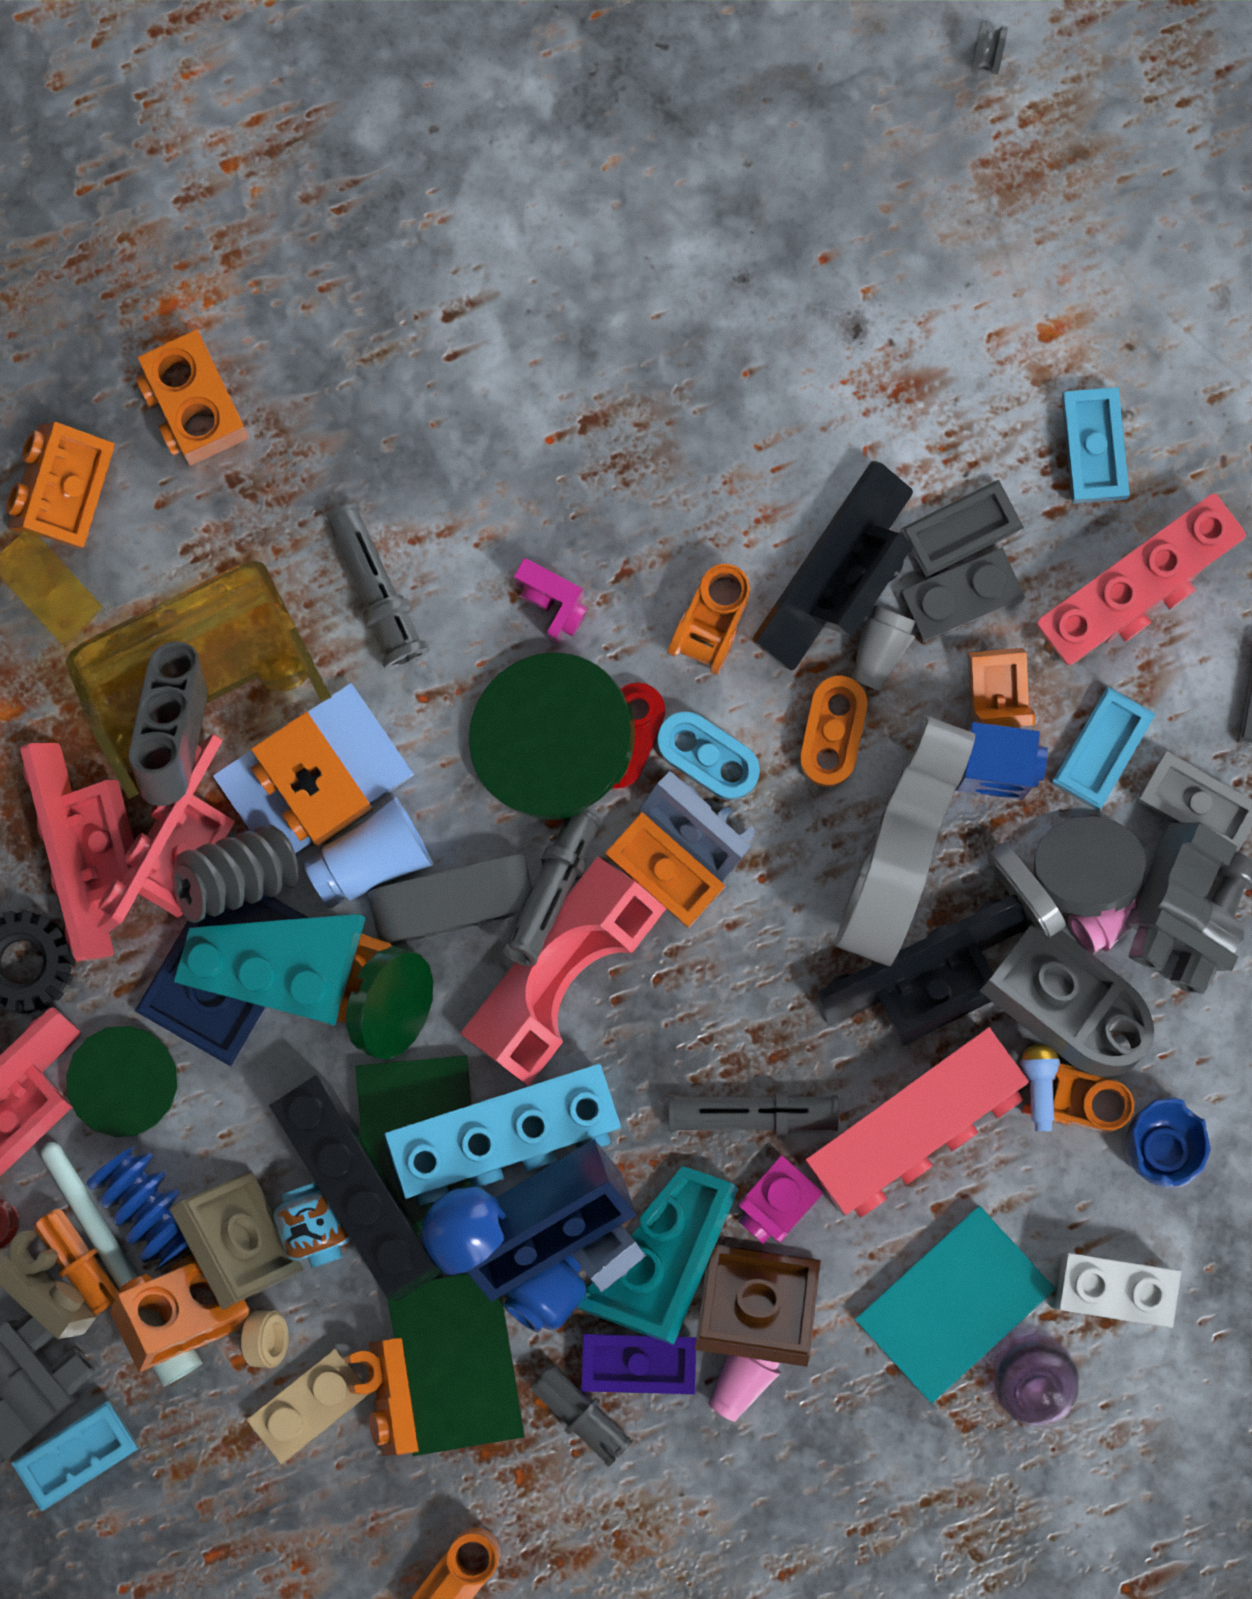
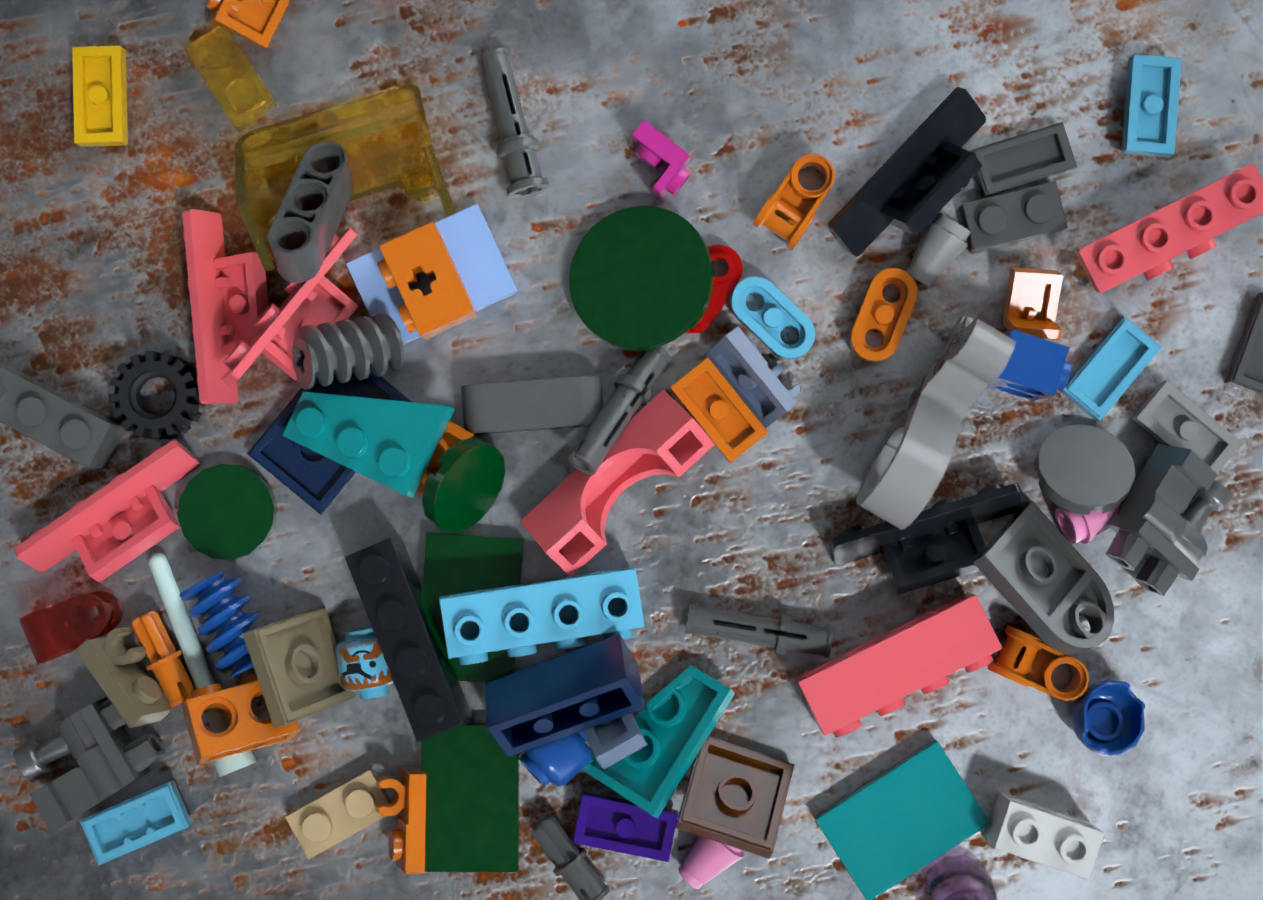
camera: 10 degrees right, 5 degrees up
tan tile [241,1310,289,1368] -> none
light blue plant [303,797,433,909] -> none
blue hair [421,1186,506,1275] -> none
dark pink bracket [737,1155,824,1244] -> none
light grey tile [987,842,1066,938] -> none
light blue piece [1020,1044,1060,1132] -> none

